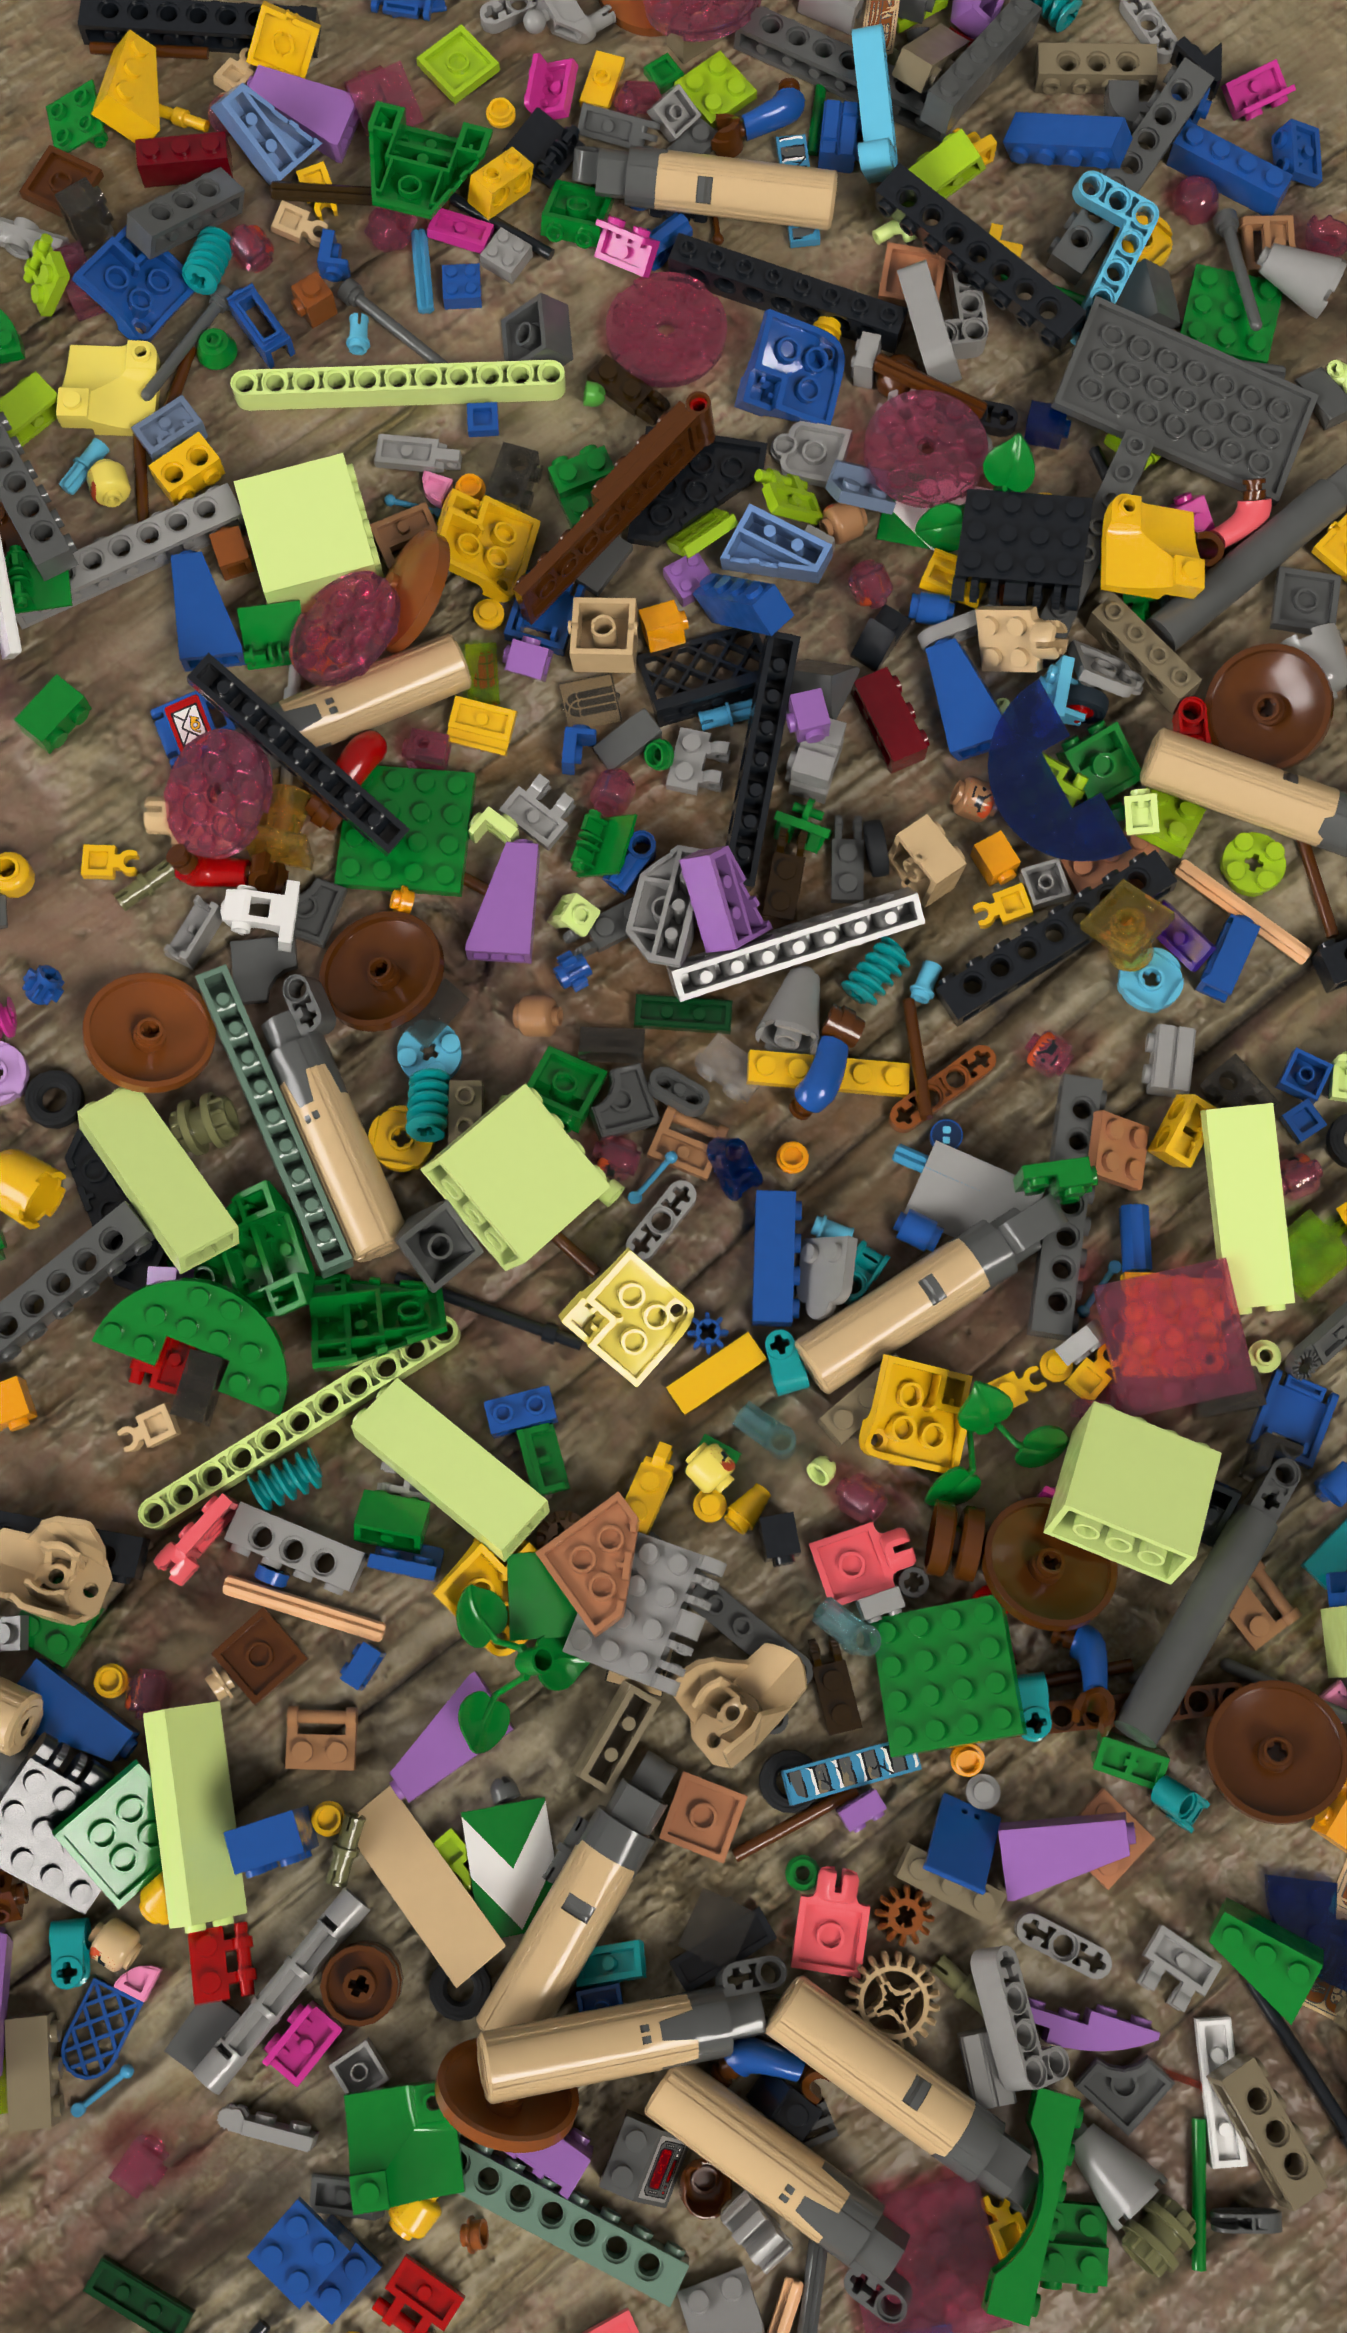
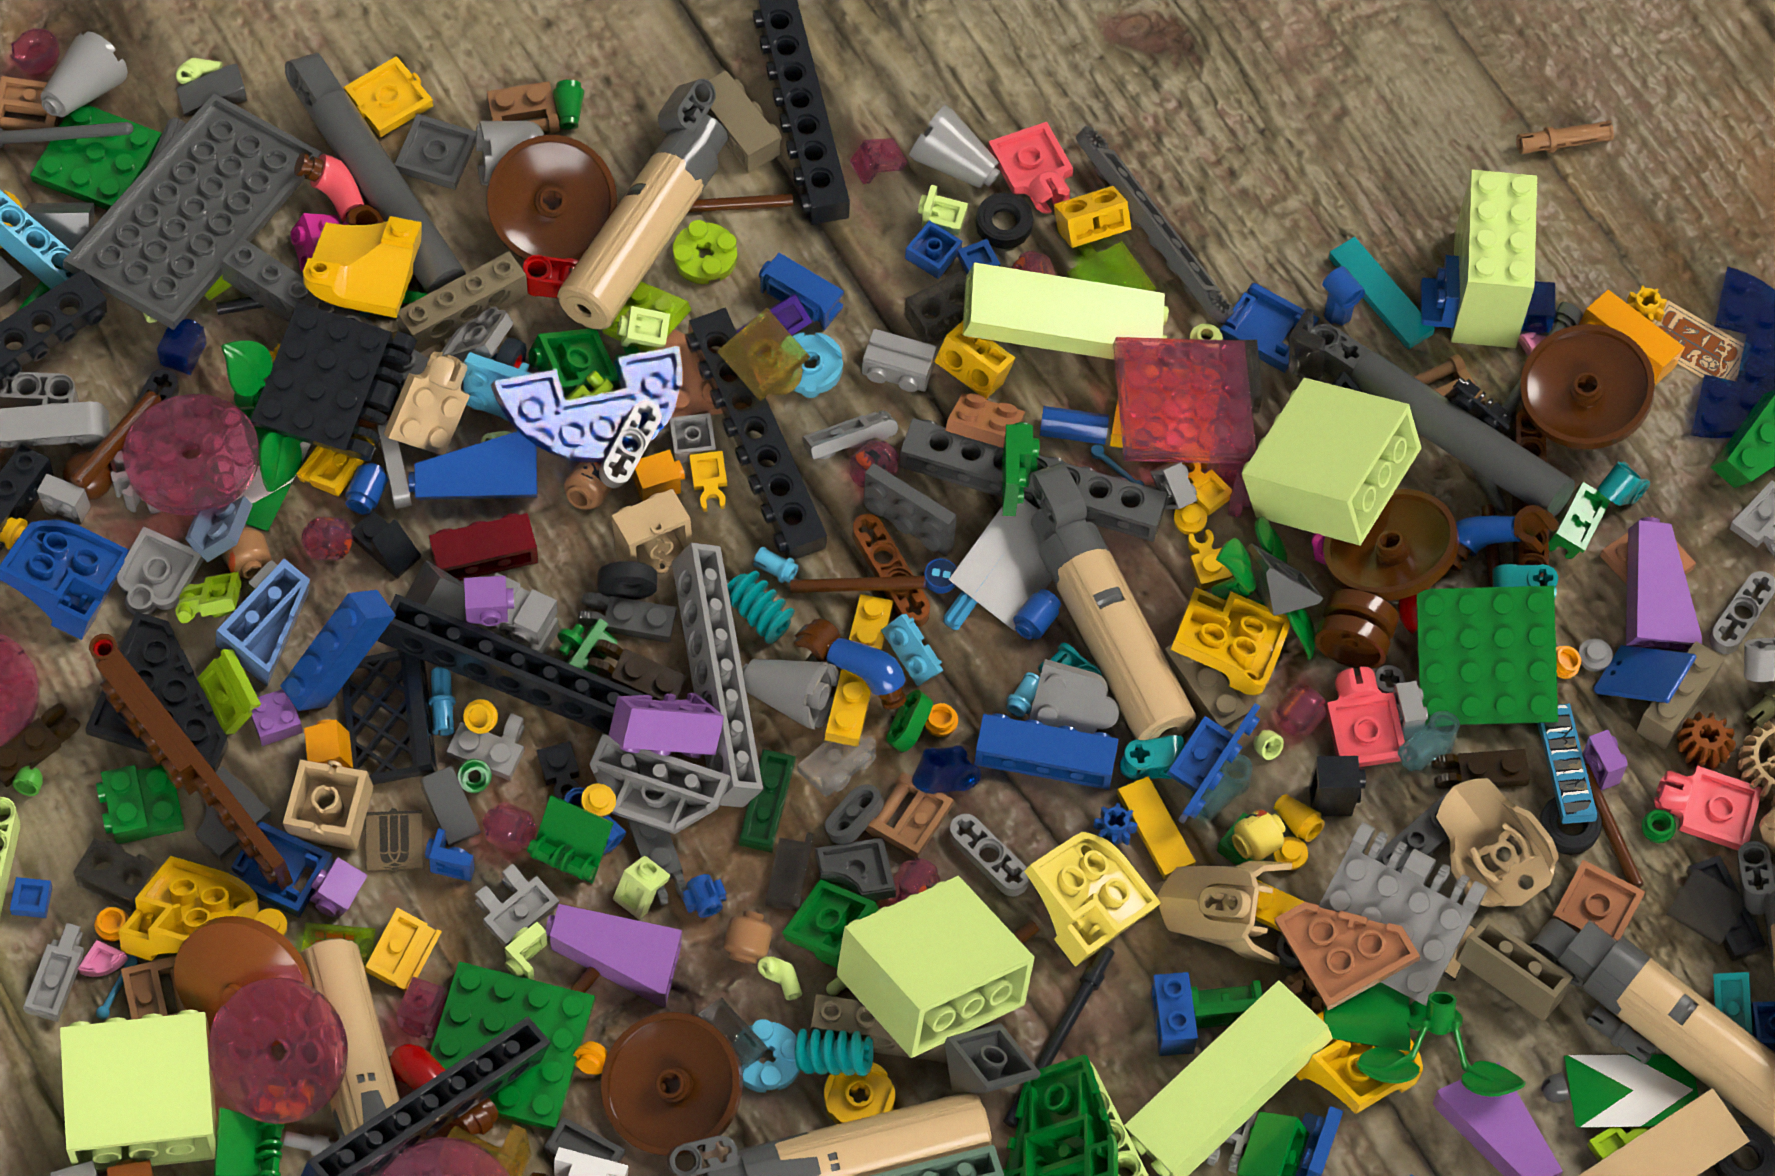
camera: 85 degrees left, 15 degrees down
dark azure hinge [628,1151,678,1204] -> none
light nougat axle [1174,859,1312,965] -> none
none -> yellow plate [463,699,498,734]
none -> black plate [537,741,580,800]
none -> yellow plate [581,783,616,817]
none -> beam [599,400,661,488]
none -> yellowish green arm [757,956,802,1000]
none -> light grey hinge [802,410,899,459]
none -> dark grey plate [864,463,957,556]
none -> medium azure hinge [881,614,943,687]
none -> green beam [886,689,933,753]
none -> tan piece [1156,861,1292,964]
none -> blue bracket [1167,703,1261,824]
none -> dark grey slope [1247,543,1323,616]
none -> black hinge [1444,377,1512,433]

